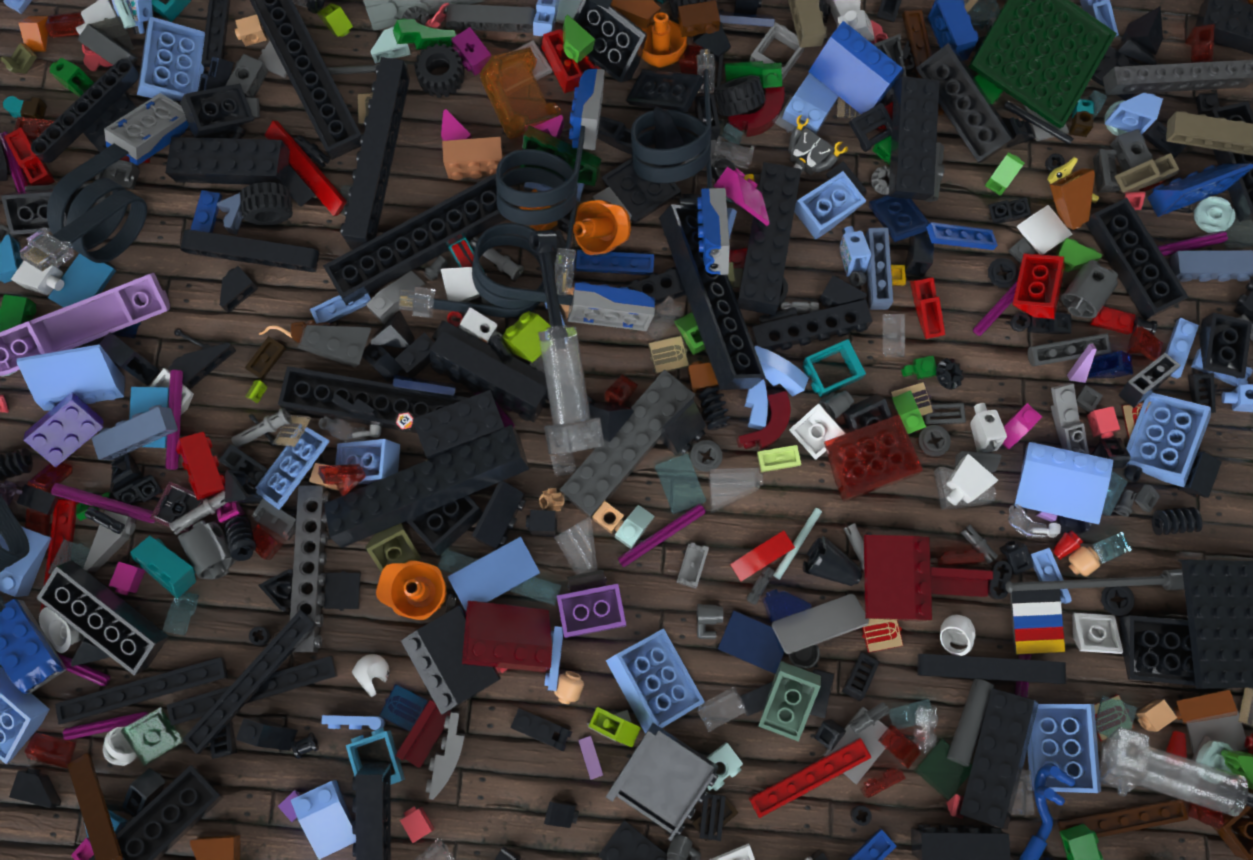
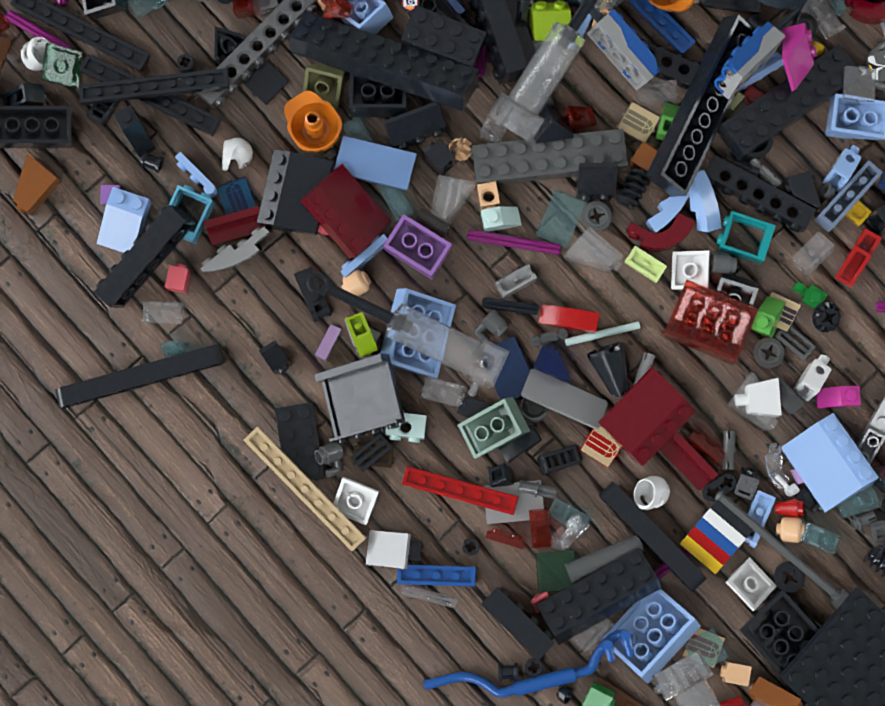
camera: 50 degrees right, 5 degrees up
none -> clear piece [306,272,510,397]
none -> black axle [482,298,538,315]
none -> clear piece [843,66,876,102]

